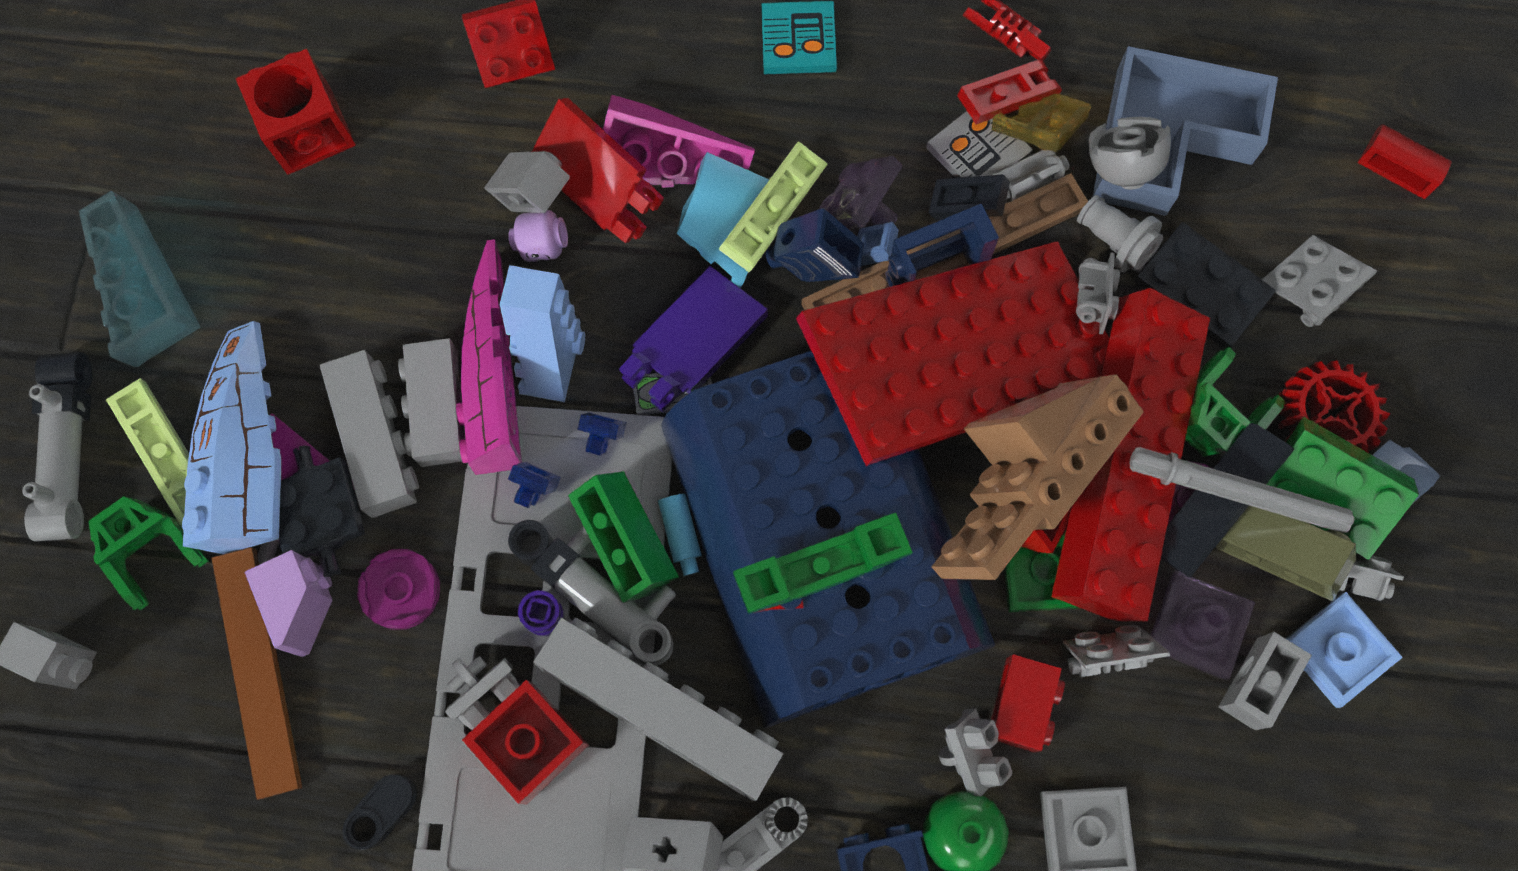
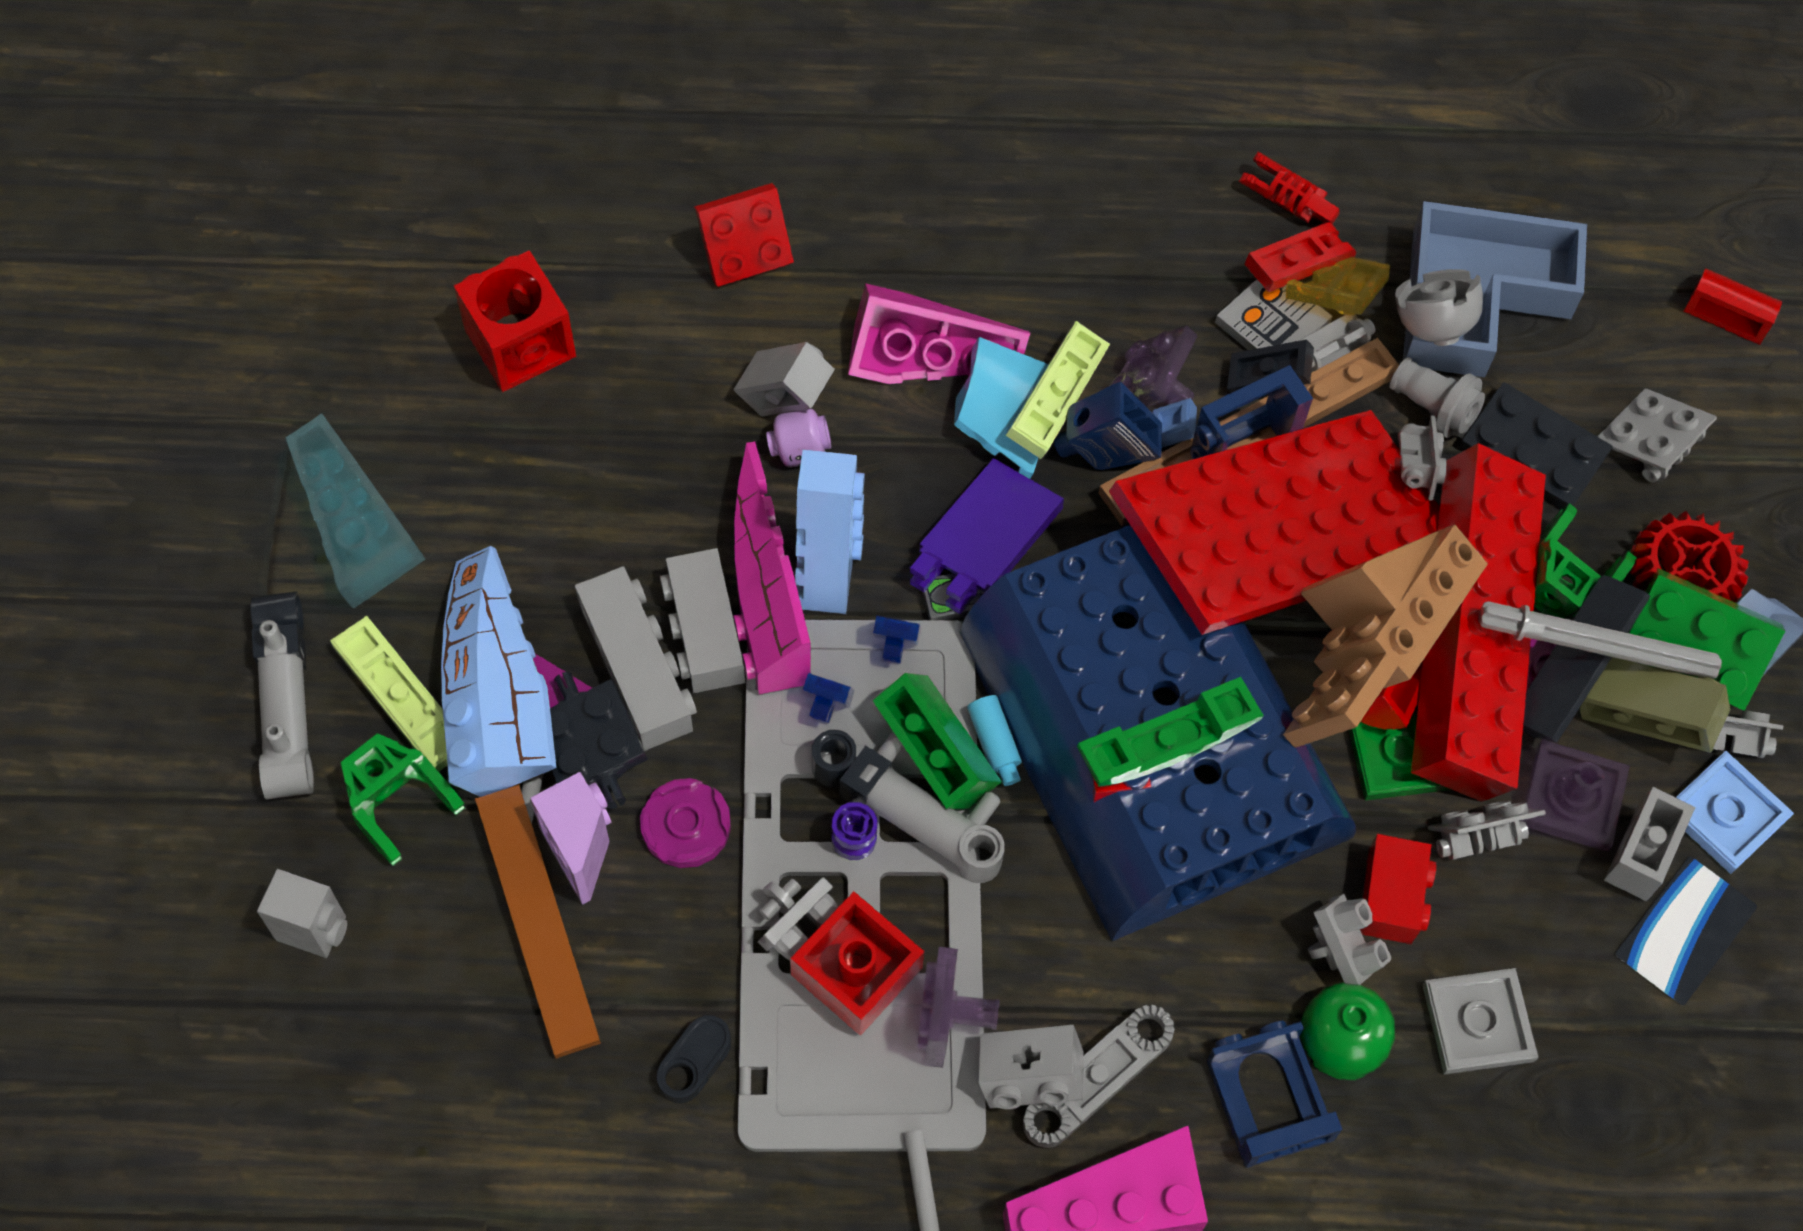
camera: 10 degrees left, 10 degrees down
red tile [531,98,664,243] -> none
light grey brick [533,618,783,801] -> none
teal tile [762,1,837,74] -> none
none -> clear purple plate [917,947,1000,1068]
none -> sticker [1616,857,1757,1006]

